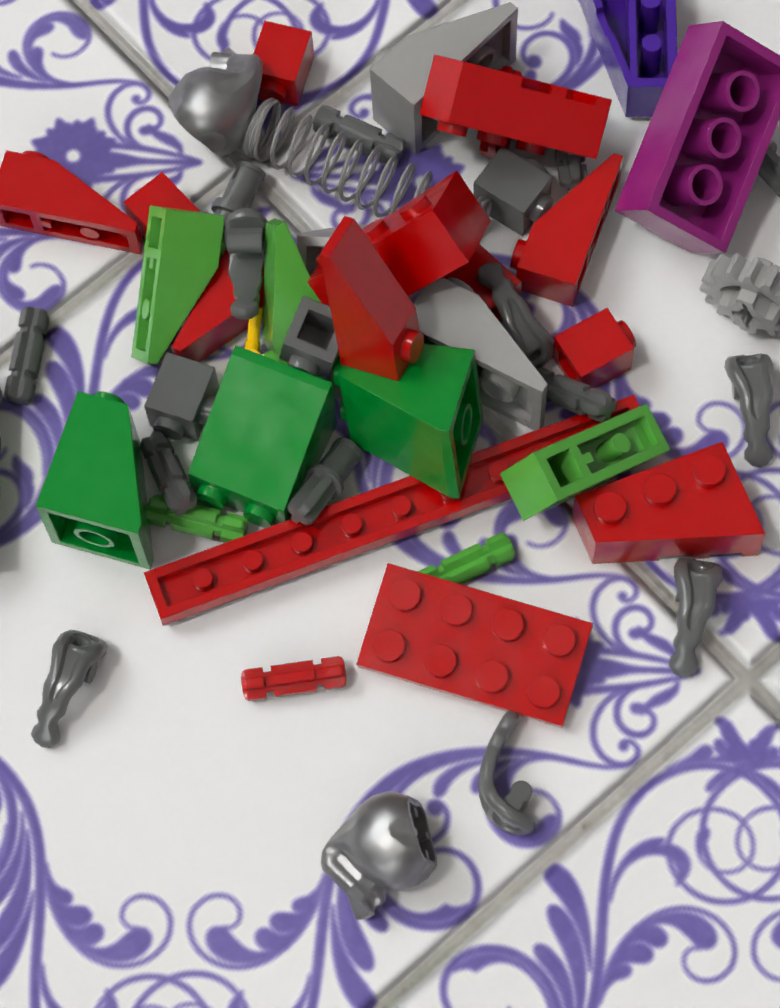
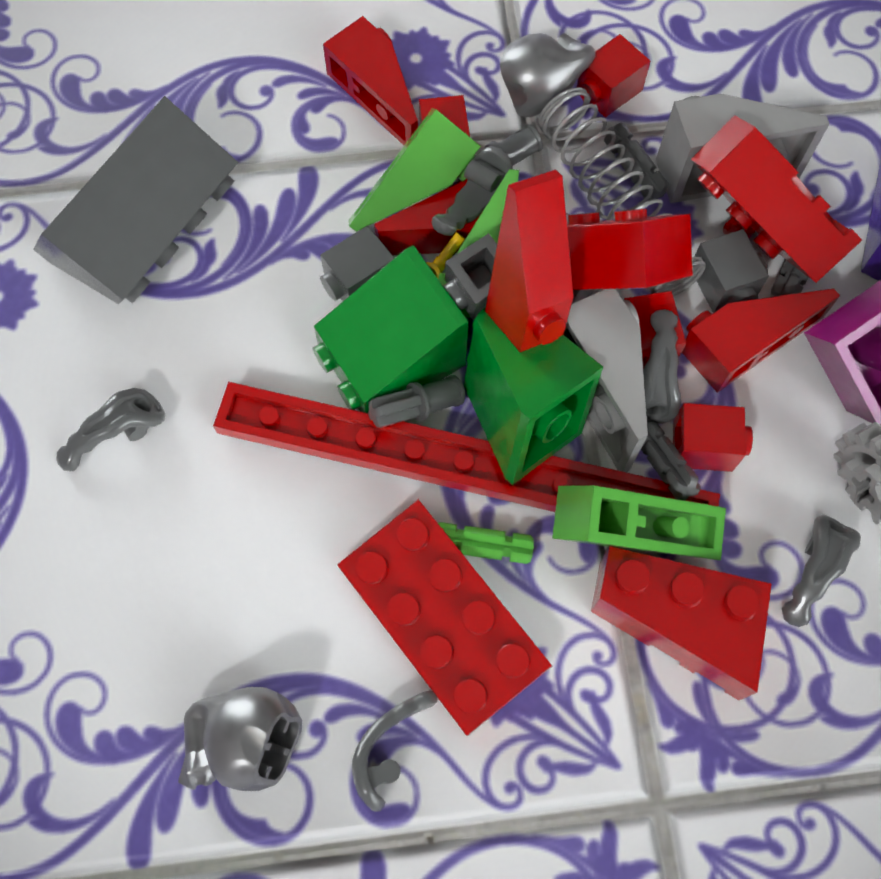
camera: 30 degrees right, 0 degrees up
dark grey axle [4,307,50,405] -> none
green slope [35,391,154,570] -> none
dark grey axle [140,431,197,516] -> none
bright green axle [146,494,248,543] -> none
red axle [241,656,347,701] -> none
dark grey piece [668,558,722,677] -> none

